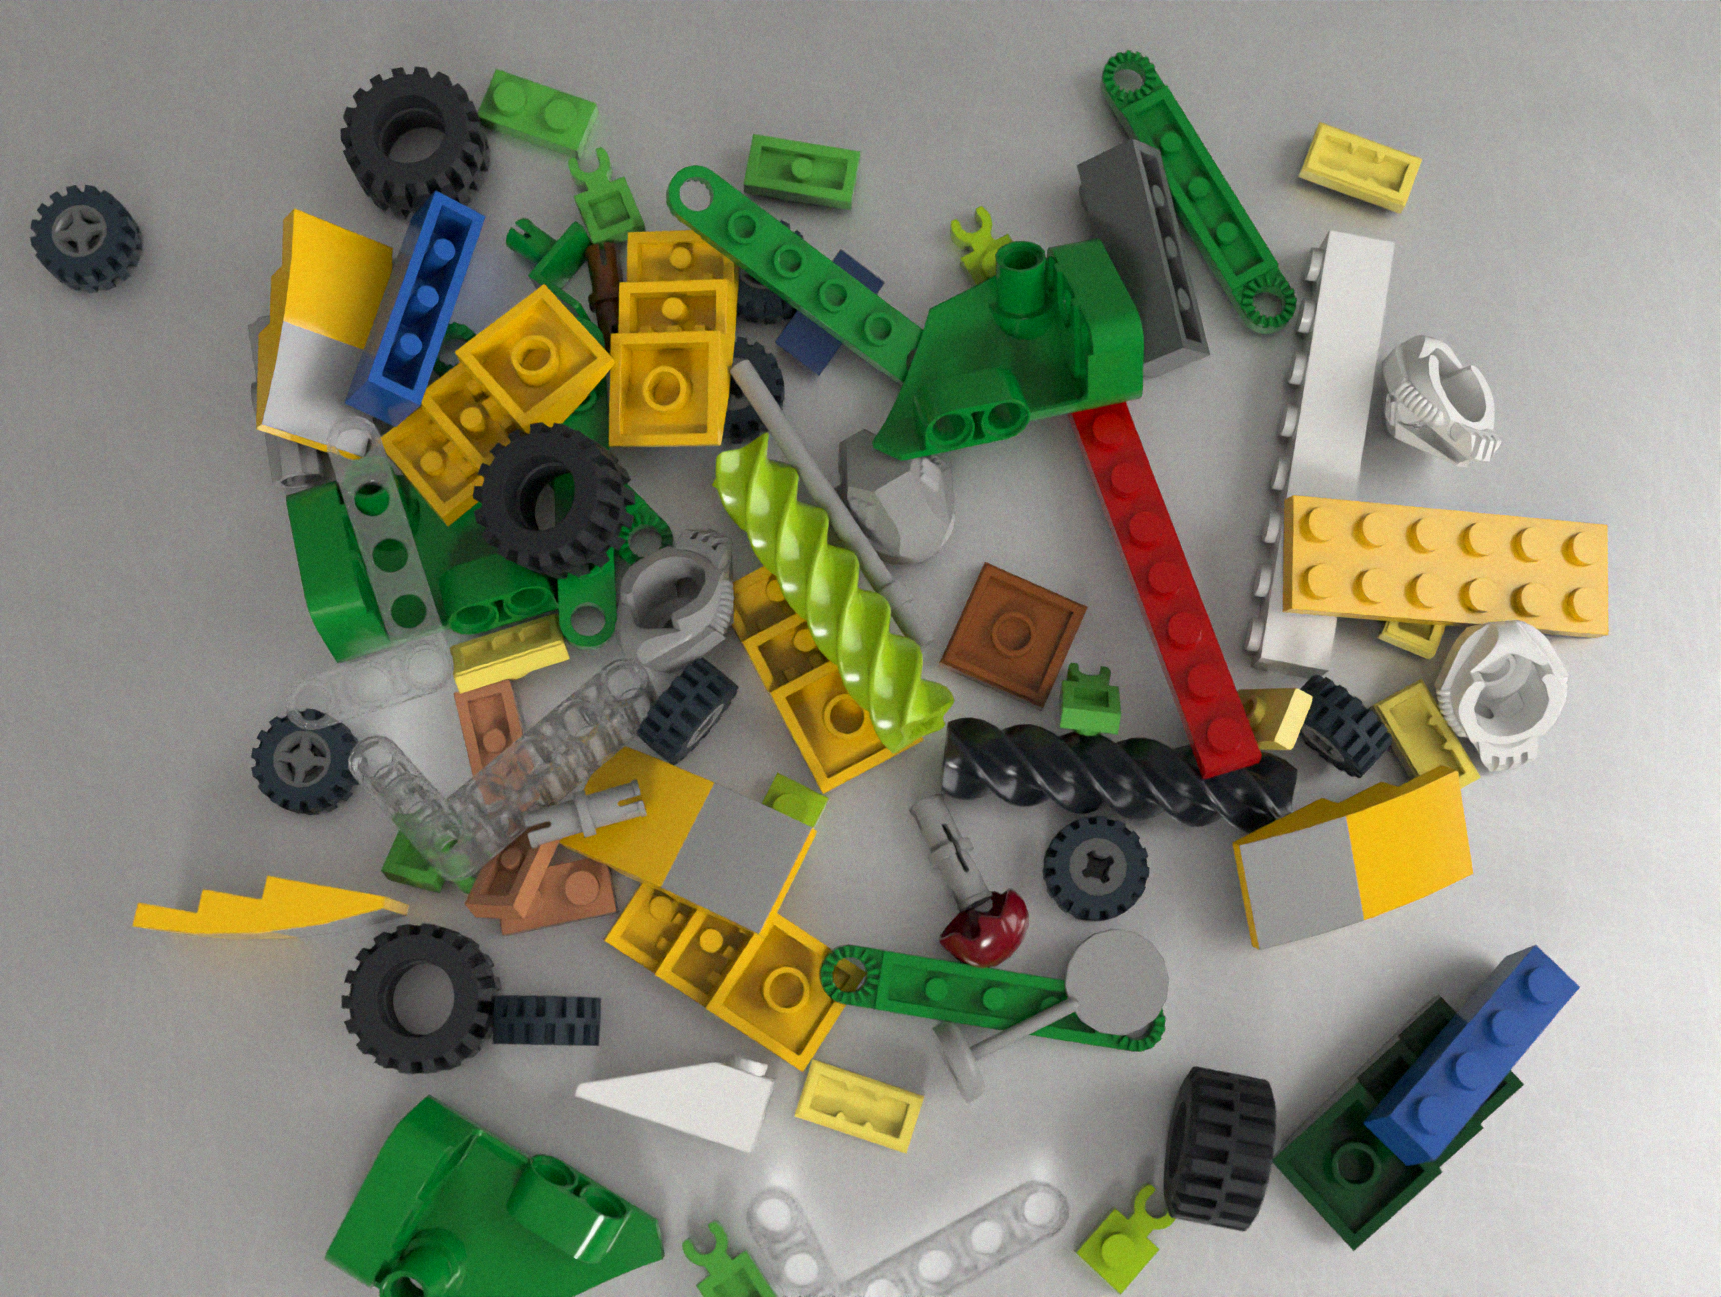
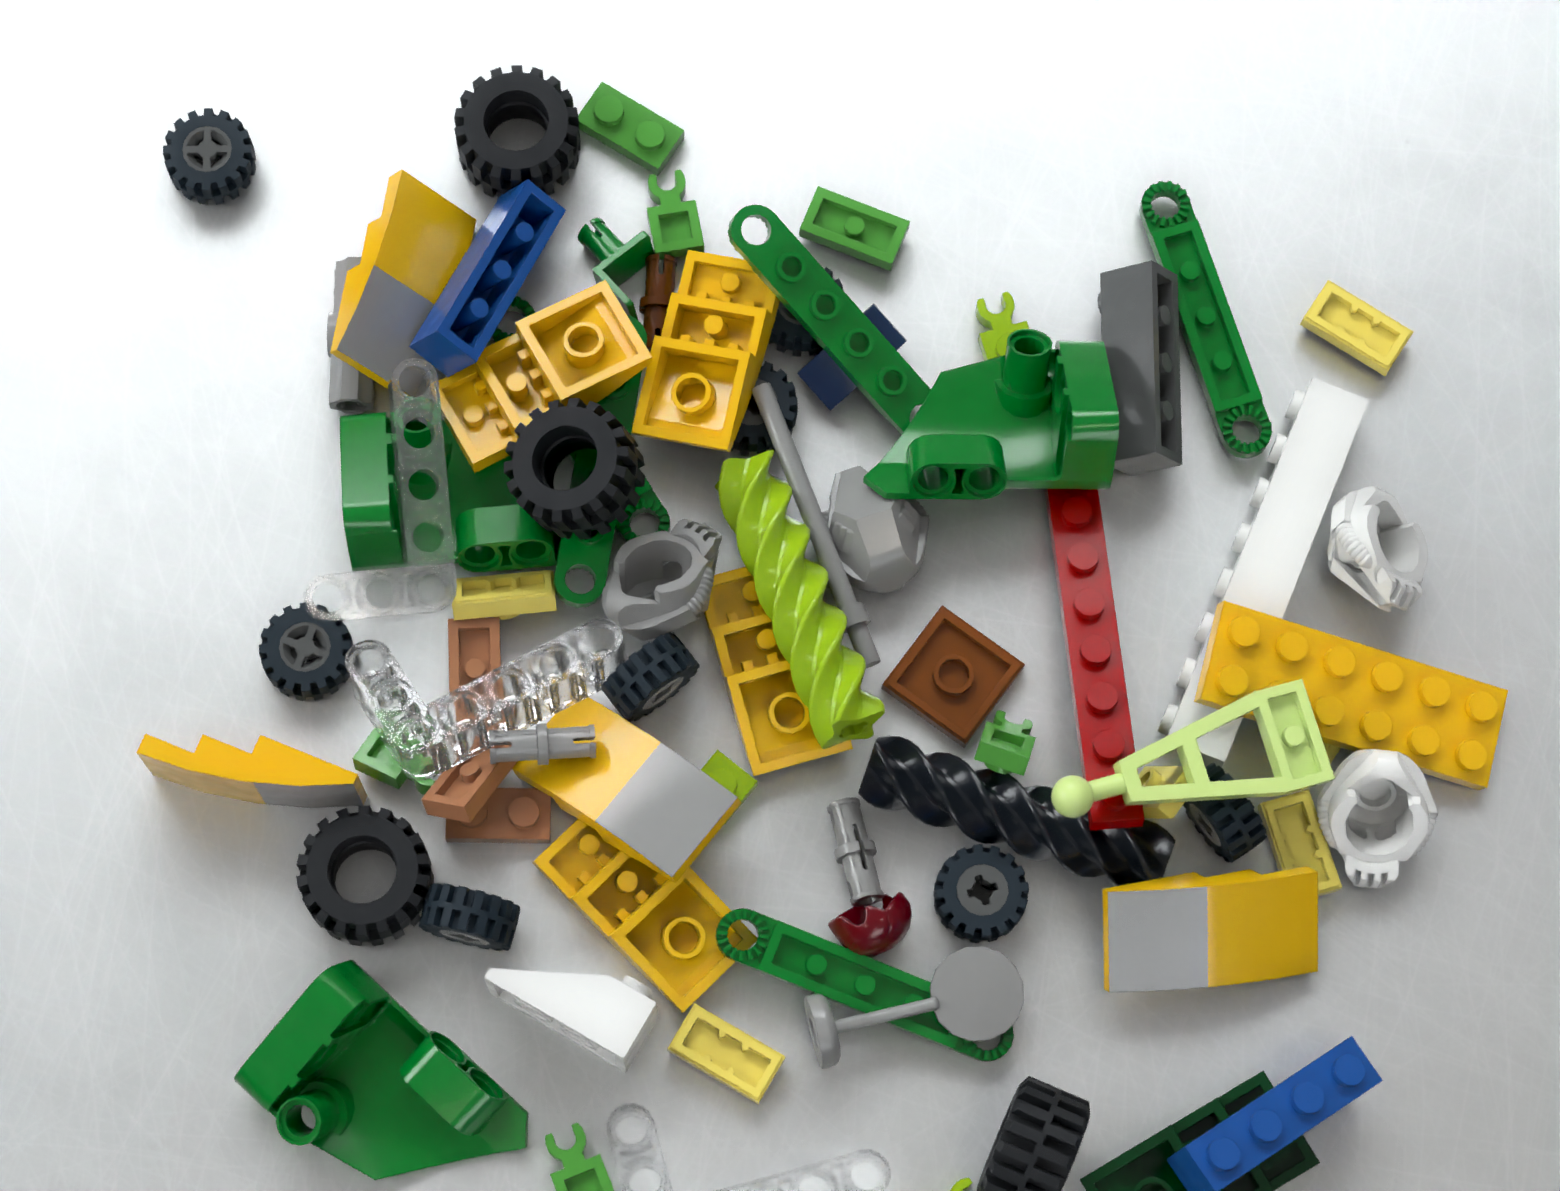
camera: 10 degrees right, 5 degrees down
none -> yellowish green plate [1051,679,1335,818]

